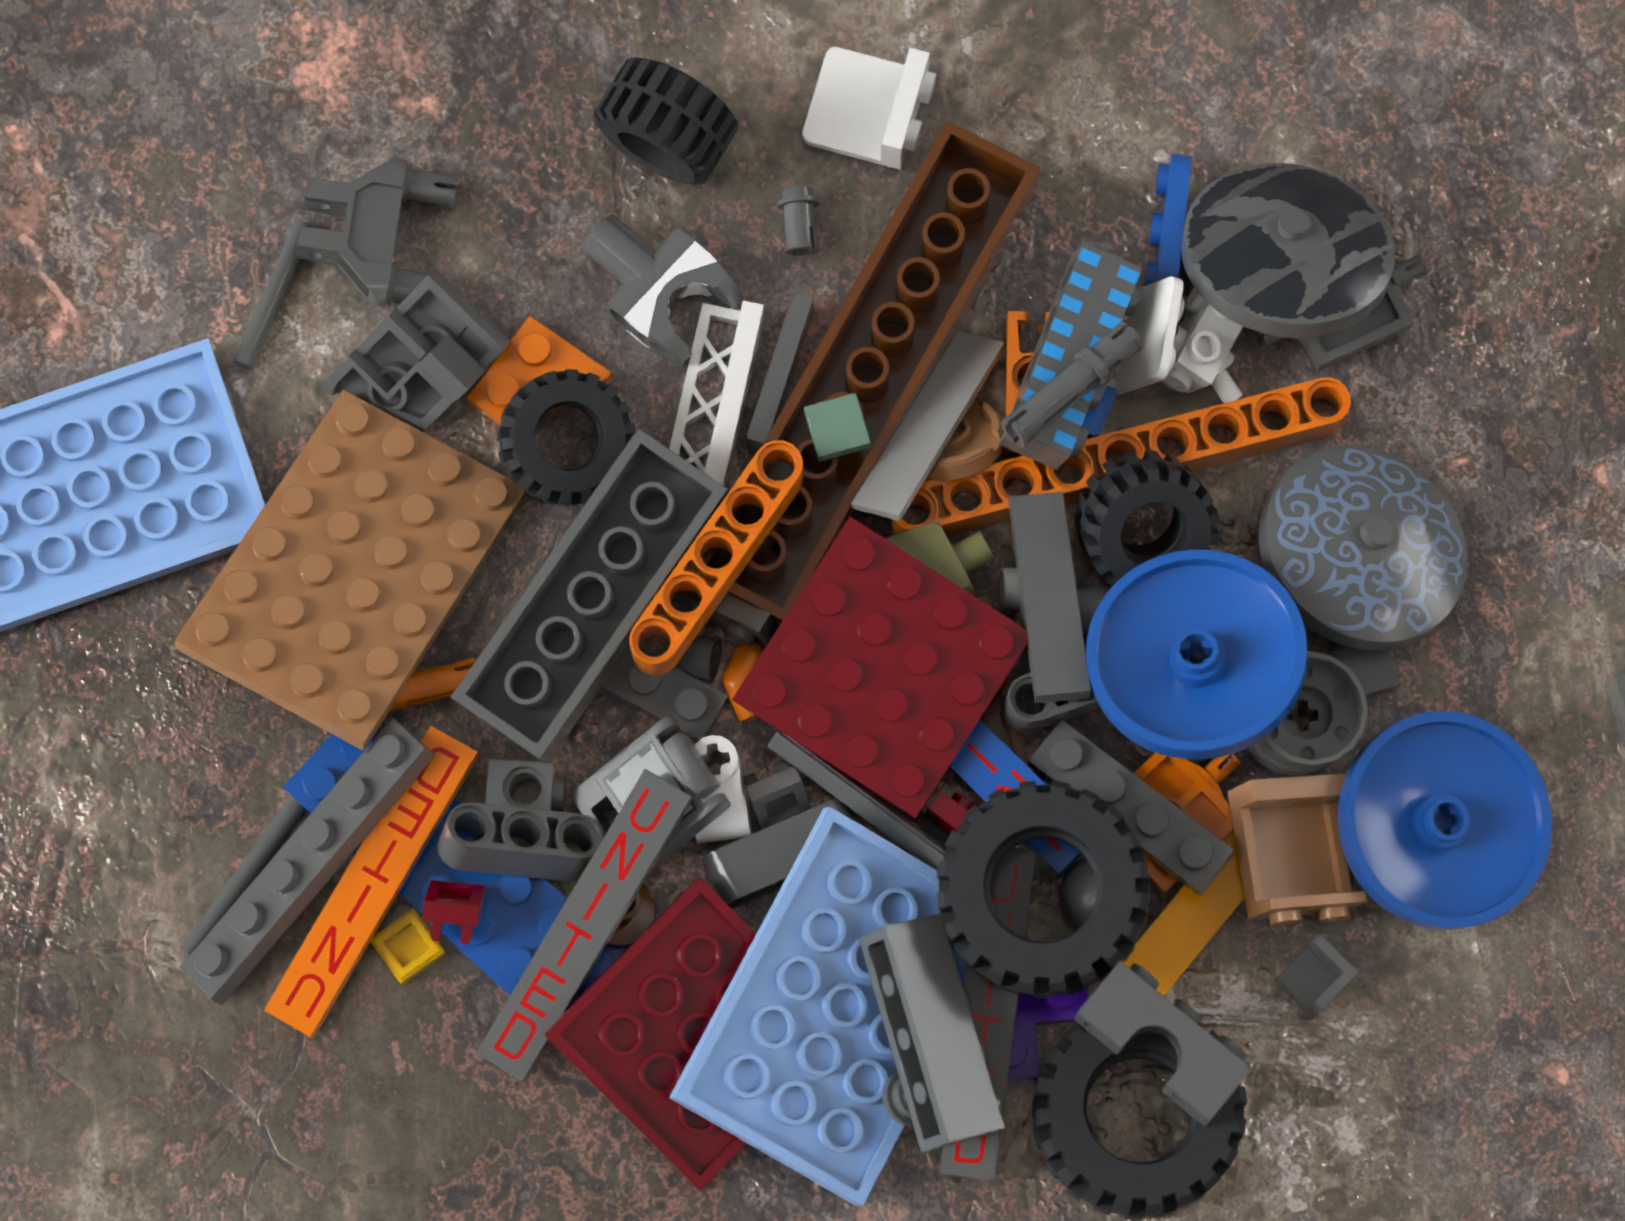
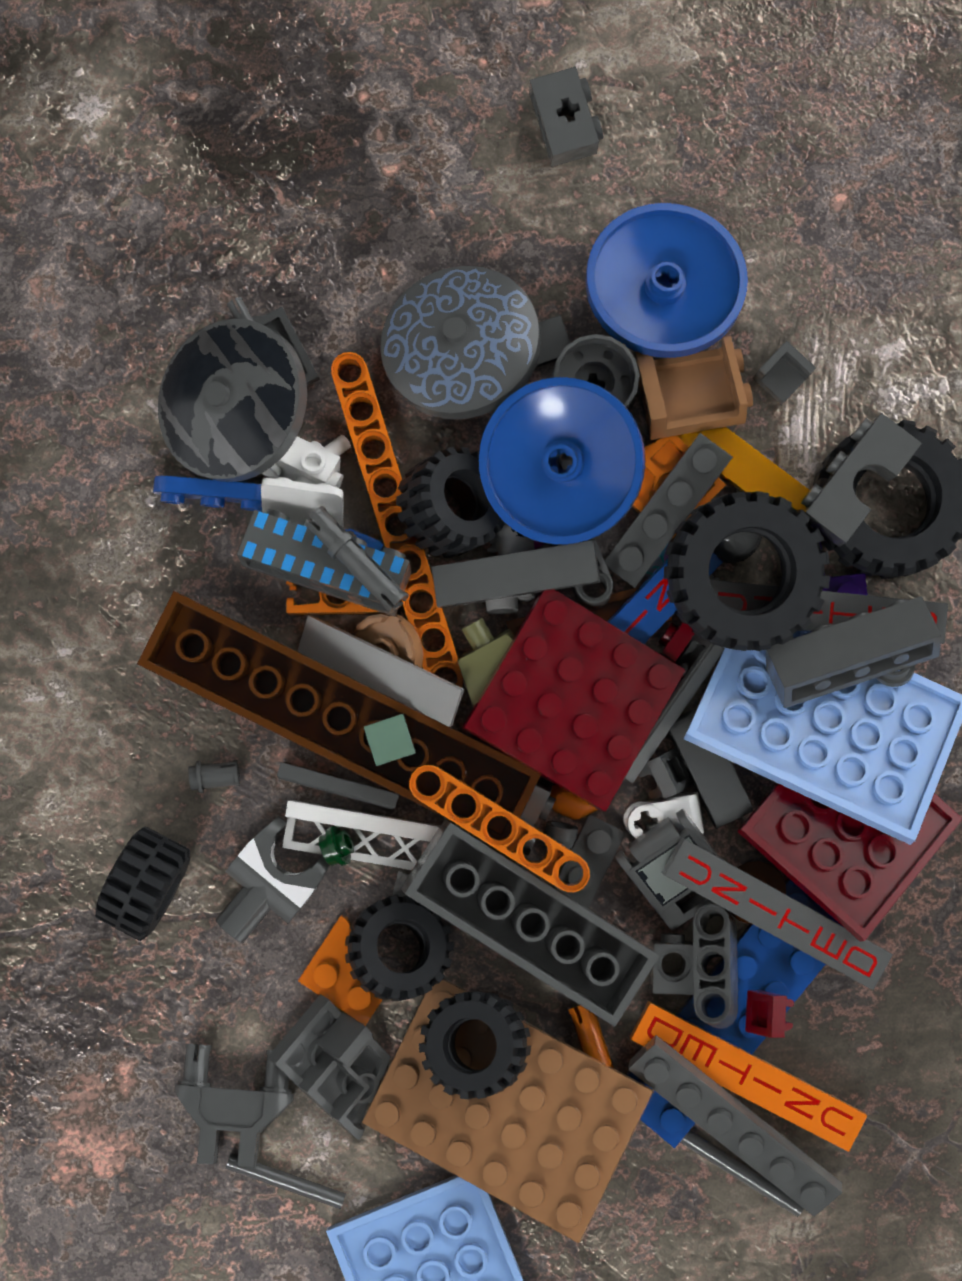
camera: 90 degrees left, 10 degrees up
yellow tile [371,908,446,986] -> none
white bracket [802,47,936,170] -> none
none -> dark green plate [319,826,354,866]
none -> black tyre [419,991,531,1100]

